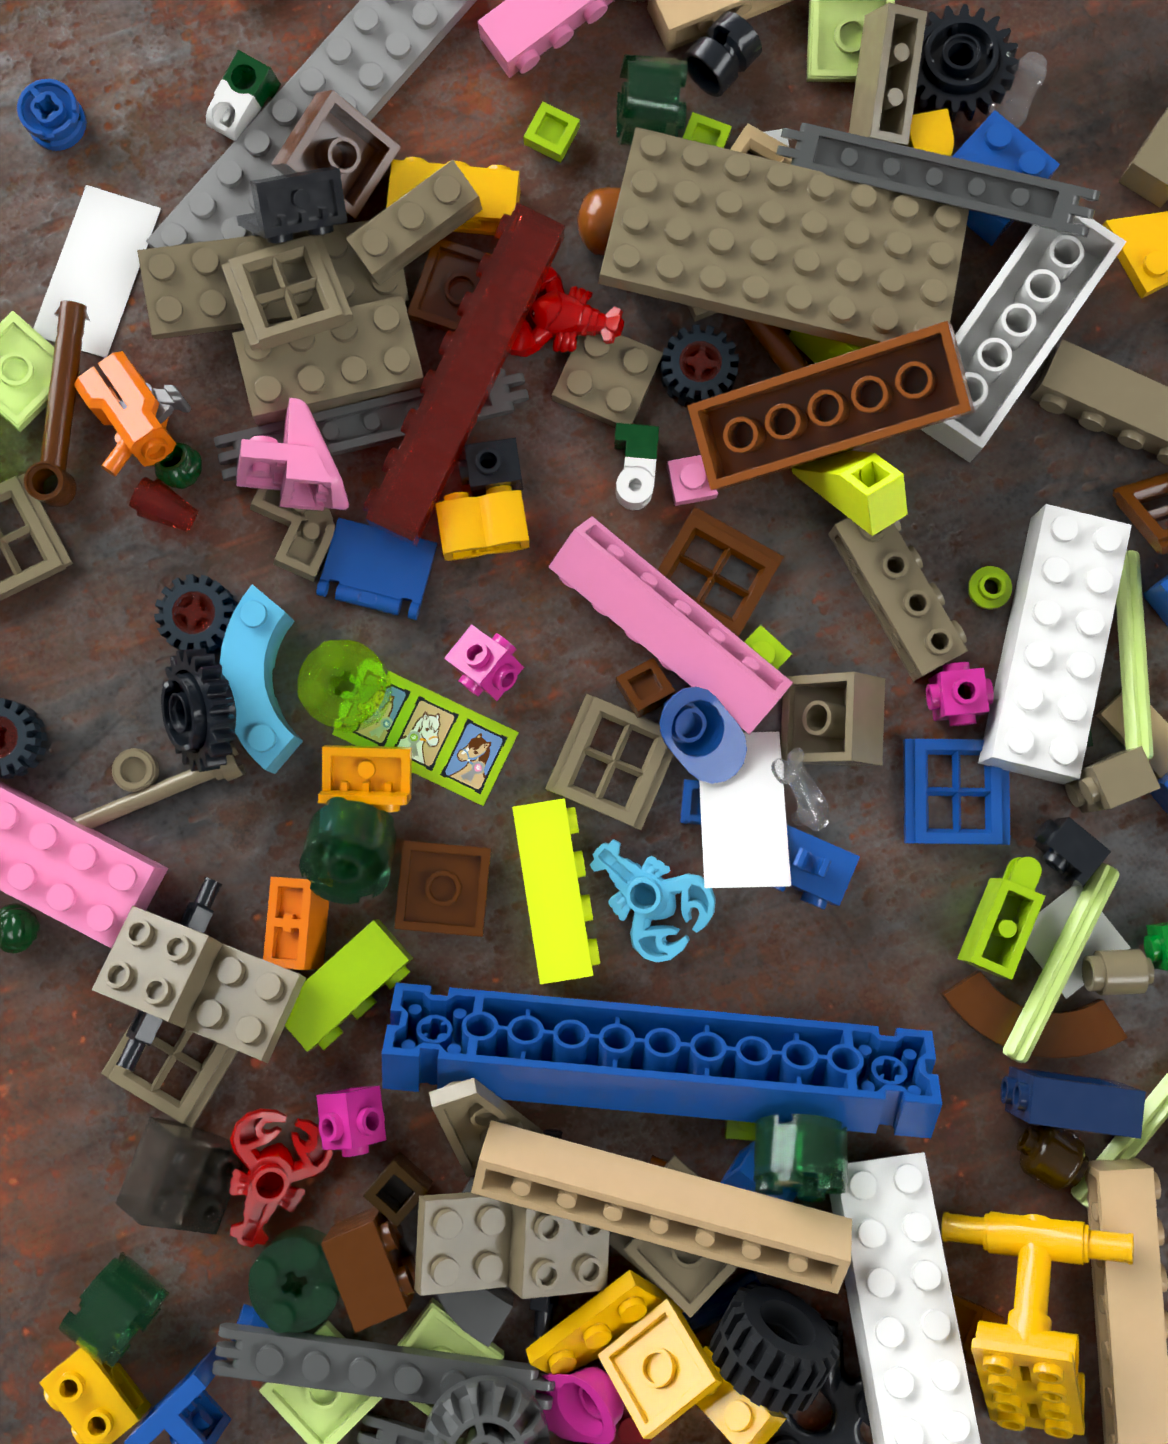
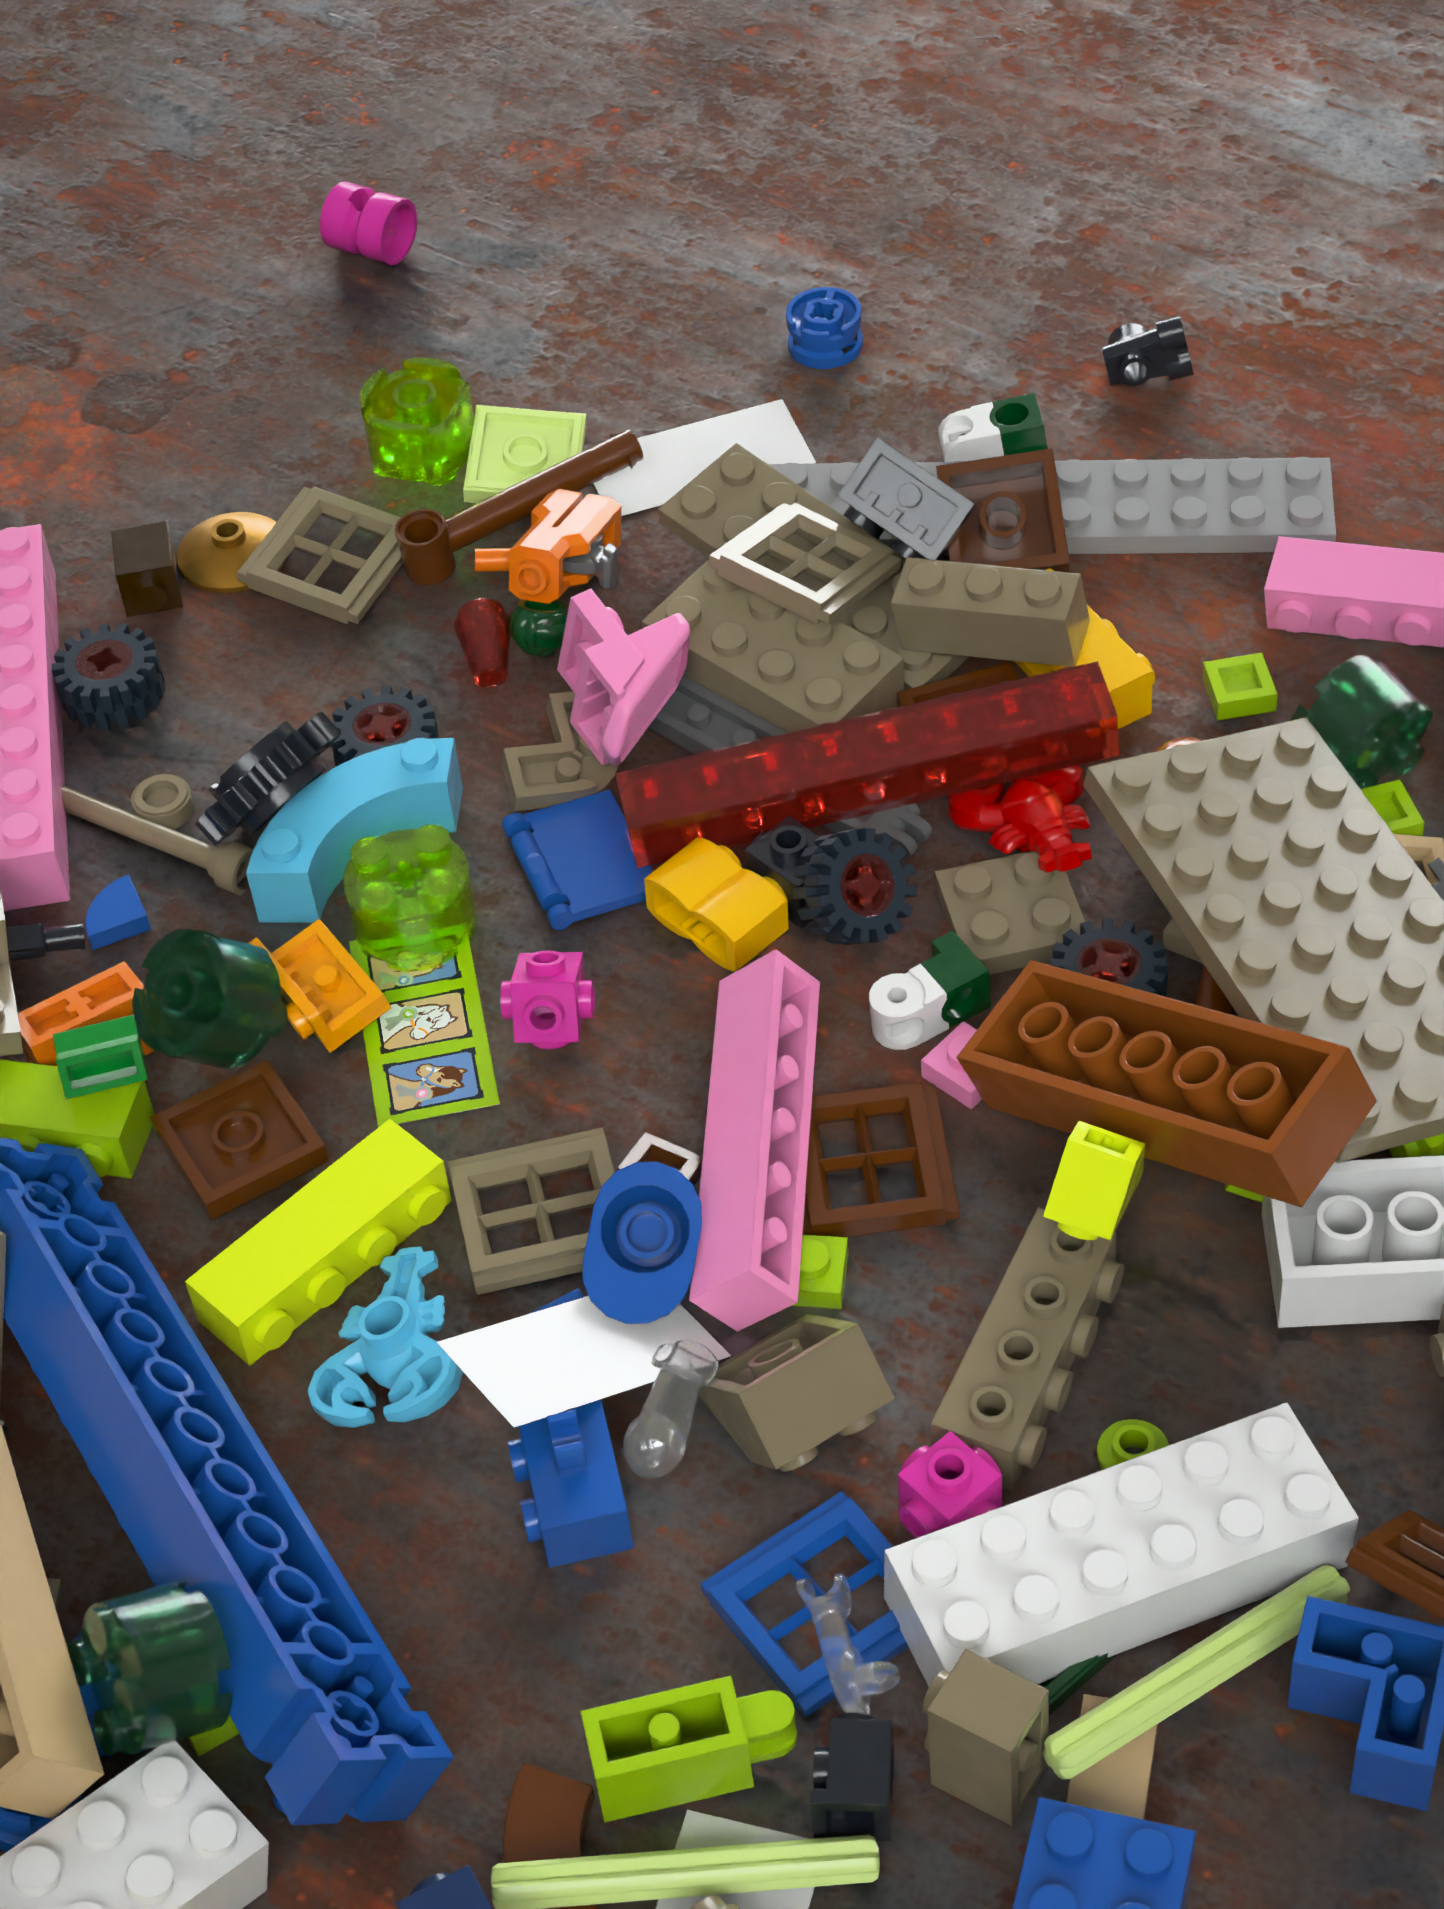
camera: 60 degrees right, 35 degrees down
none -> green piece [53,1014,148,1099]
none -> blue tile [85,874,151,951]
none -> black wheel [792,828,917,945]
none -> clear piece [796,1573,900,1715]

